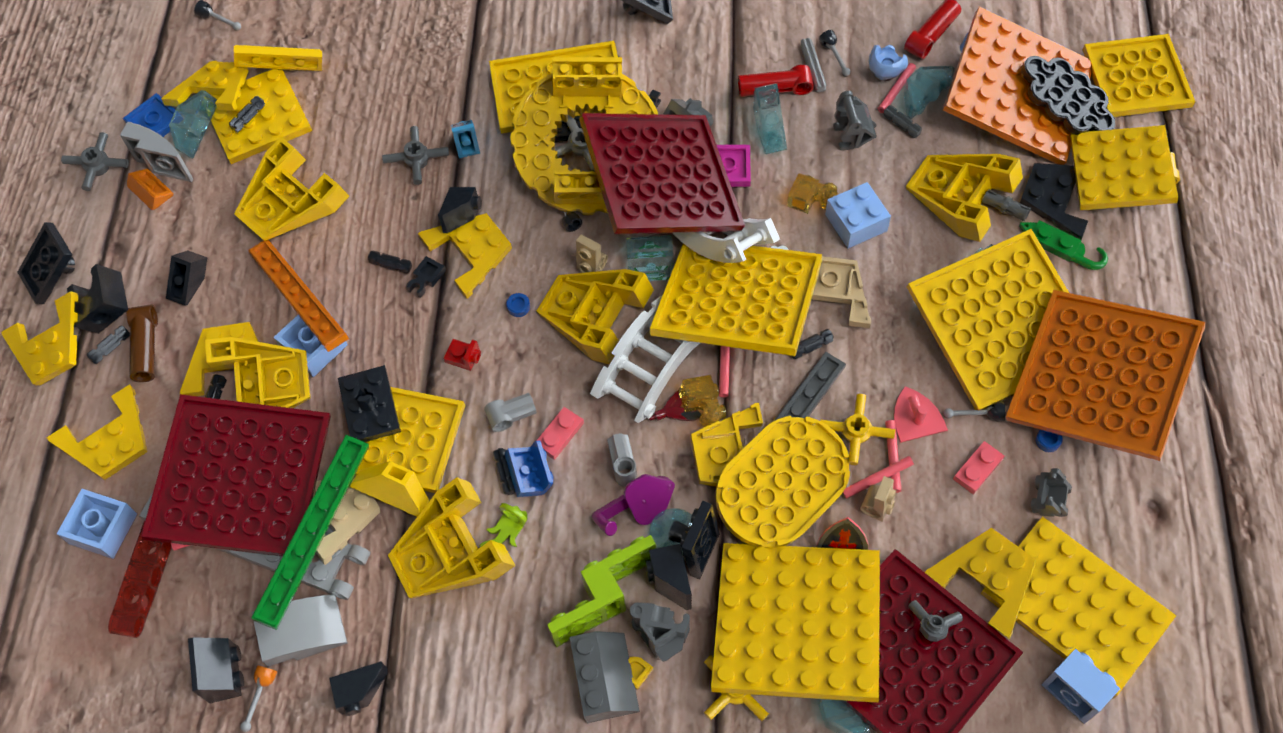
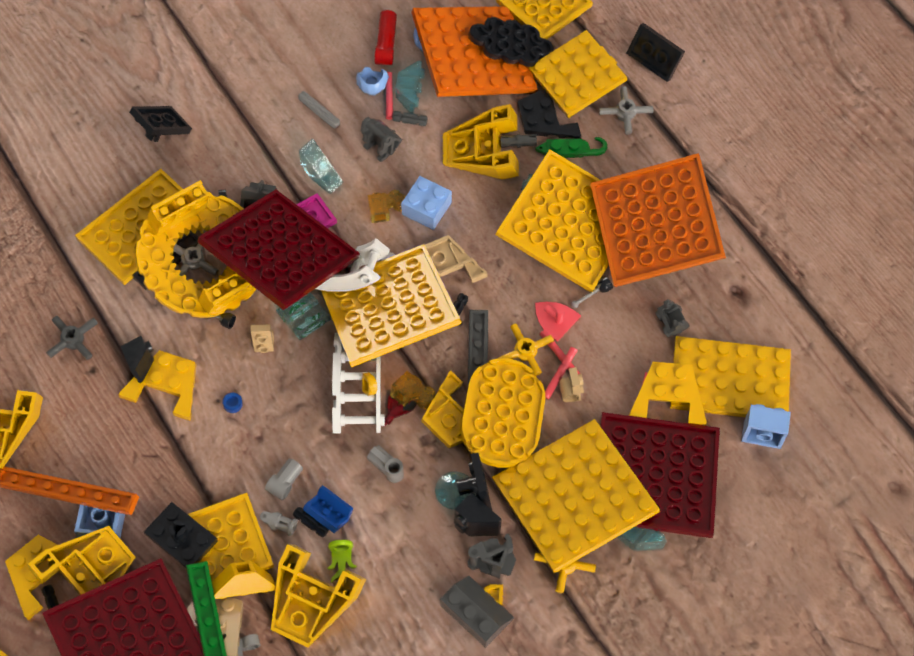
camera: 40 degrees left, 0 degrees up
black axle [368,250,412,274] -> none
black plate [406,256,446,298] -> none
red bracket [443,339,481,371] -> none
dark azure slope [451,120,480,158] -> none
yellow wedge [536,269,654,365] -> none
coral plate [536,407,584,460] -> none
lime bracket [547,535,656,648] -> none
magenta piece [591,474,675,536] -> none
coral piece [719,346,730,397] -> none
red piece [738,64,814,97] -> none
shield [816,517,868,550] -> none
hinge [819,30,851,76] -> none
dark grey piece [908,600,963,642] -> none
coral plate [953,441,1005,495] -> none
blue tile [1035,430,1063,452] -> none
none -> light grey piece [260,511,298,536]
none -> yellow tile [362,372,377,396]
none -> light grey bar [599,86,653,135]
none -> black plate [626,23,685,82]

